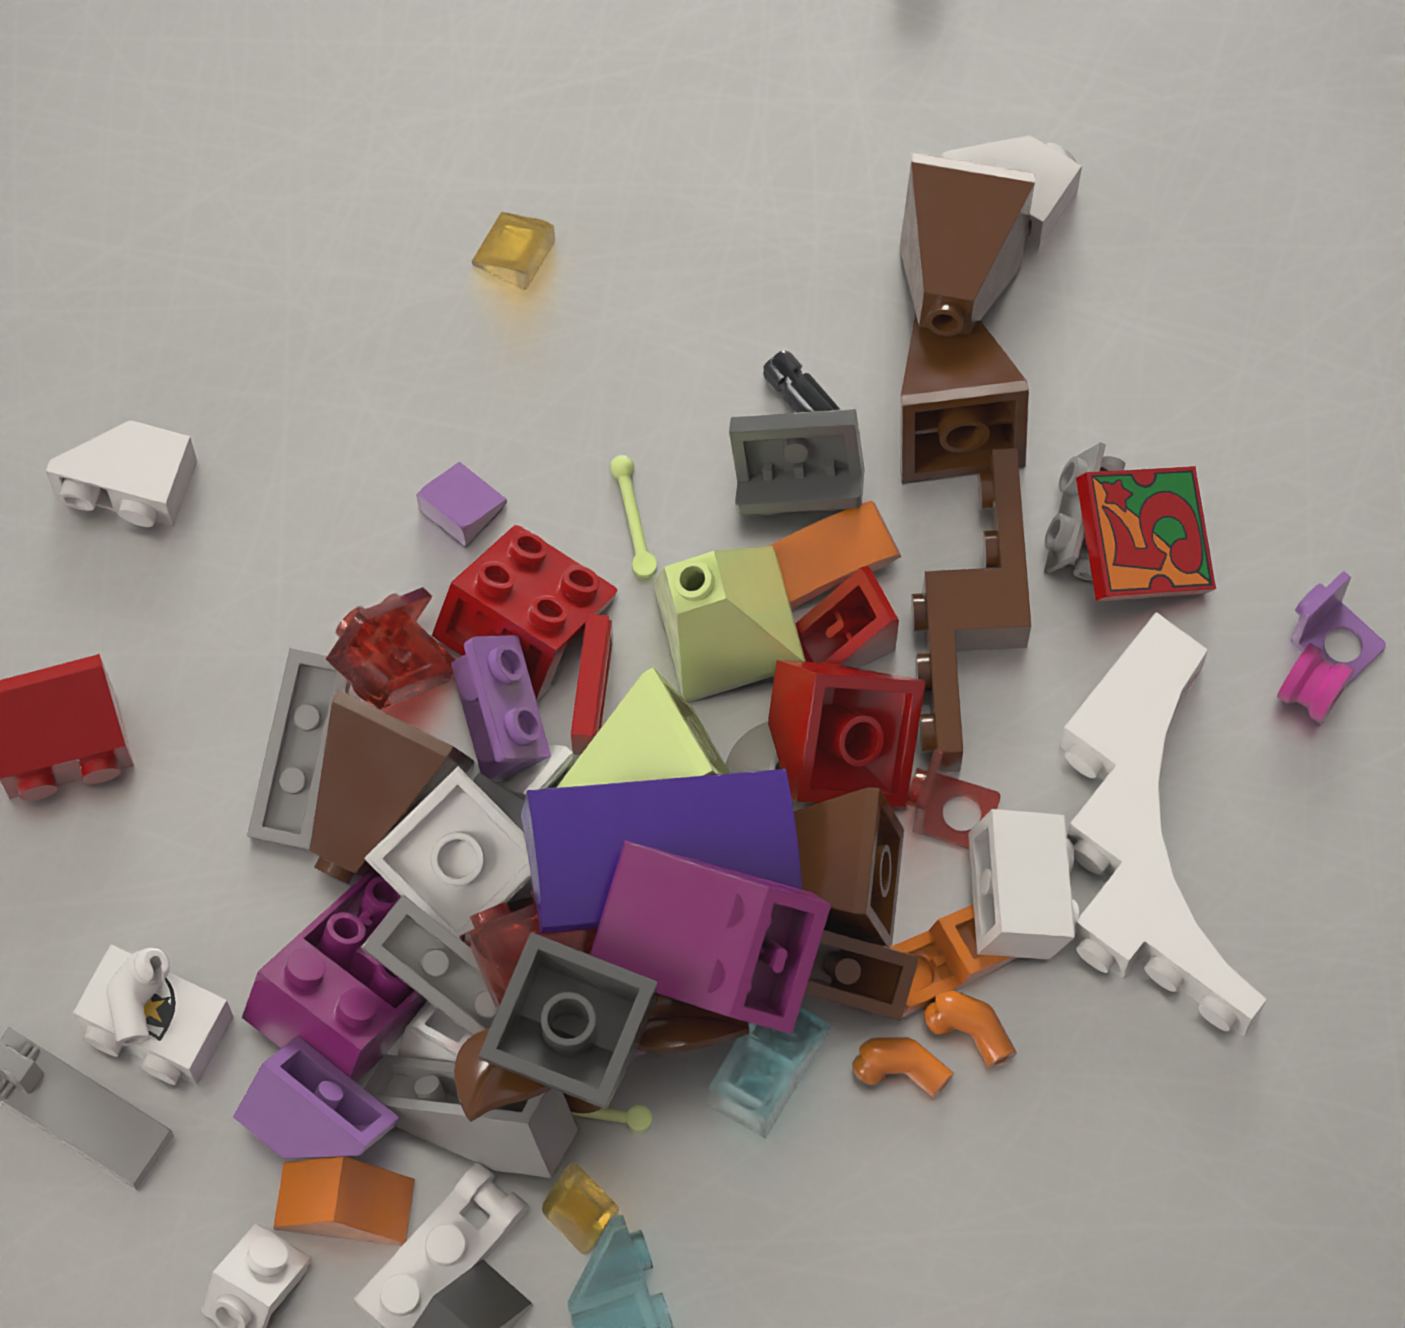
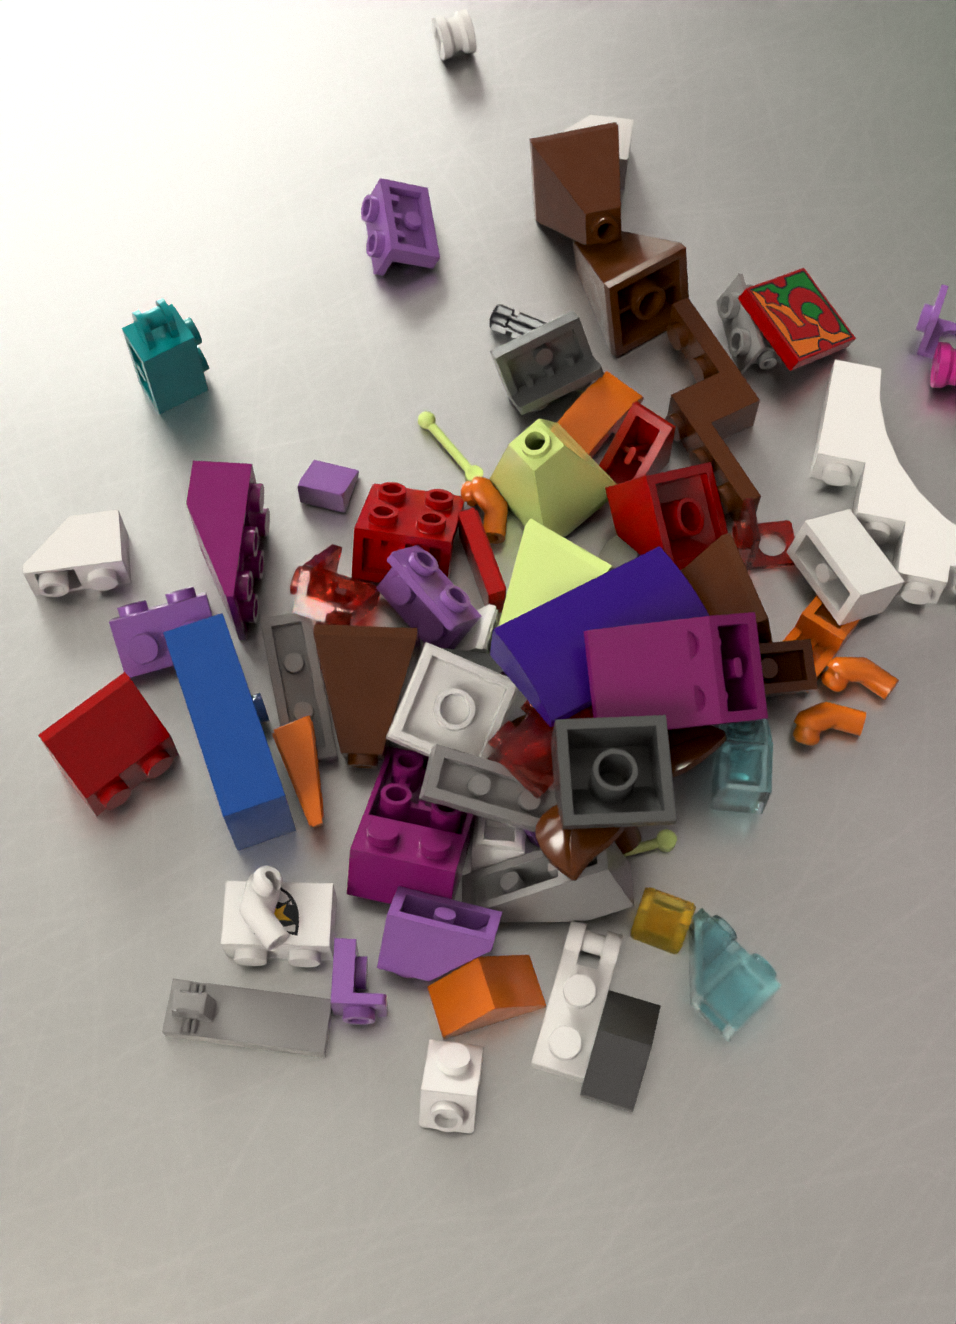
camera: 25 degrees left, 5 degrees down
clear yellow slope [472,212,555,291] -> none
none -> medium lavender bracket [109,586,213,678]
none -> teal brick [122,298,209,415]
none -> blue brick [163,613,296,851]
none -> magenta slope [186,460,270,640]
none -> orange slope [272,715,325,829]
none -> medium lavender bracket [331,938,388,1025]
none -> medium lavender bracket [361,178,440,276]
none -> orange arm [461,476,508,544]

